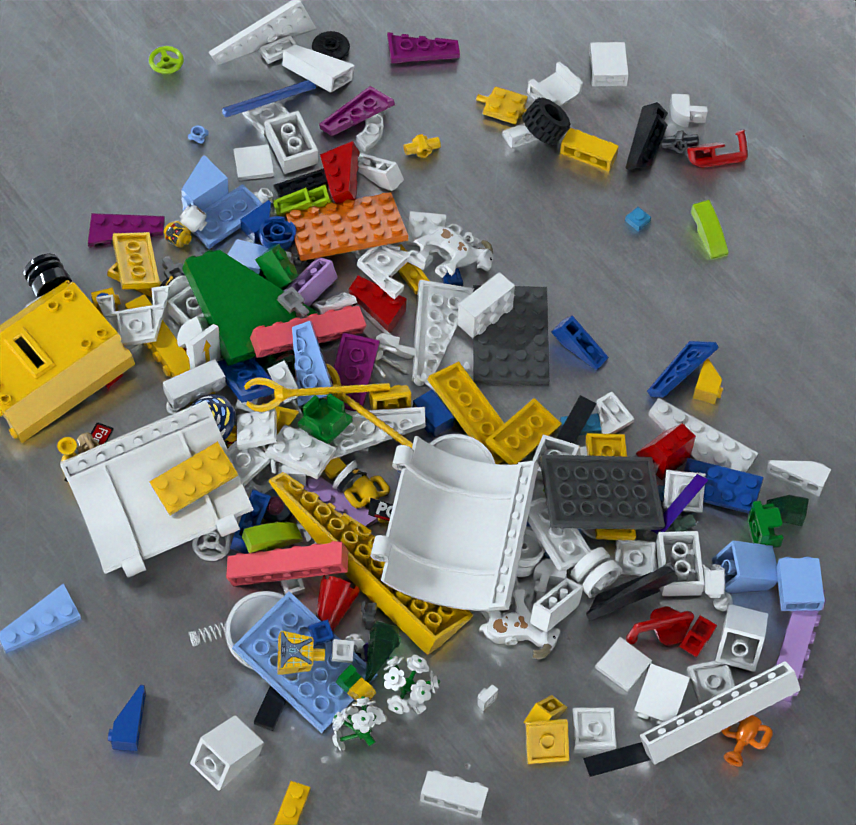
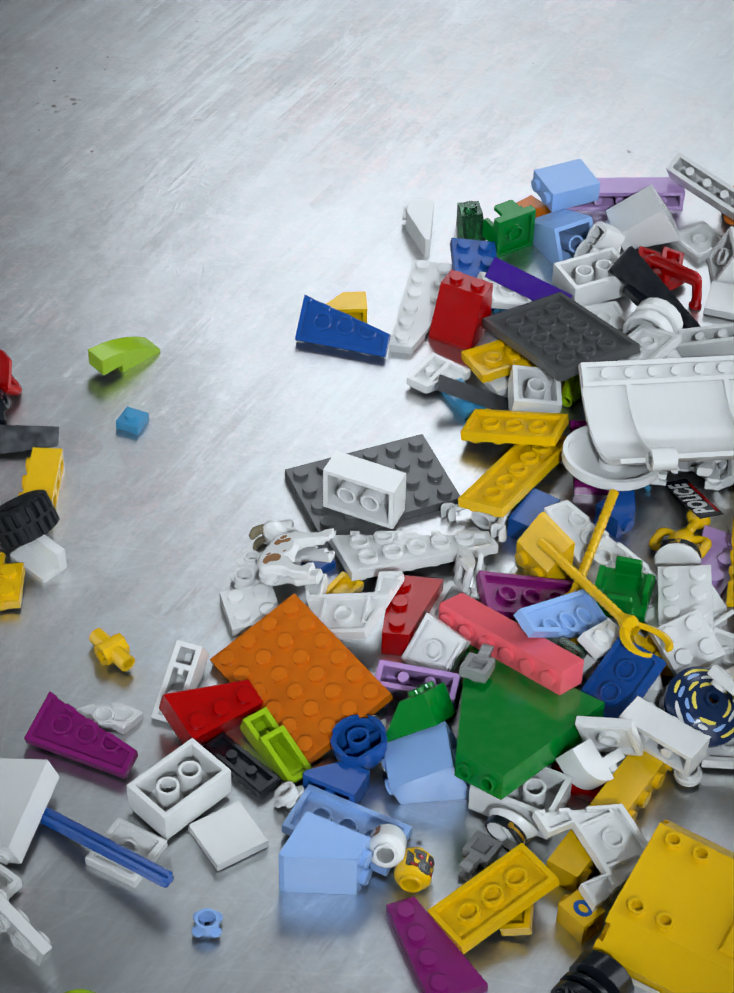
camera: 110 degrees left, 15 degrees down
blue slope [551,315,609,370] -> none

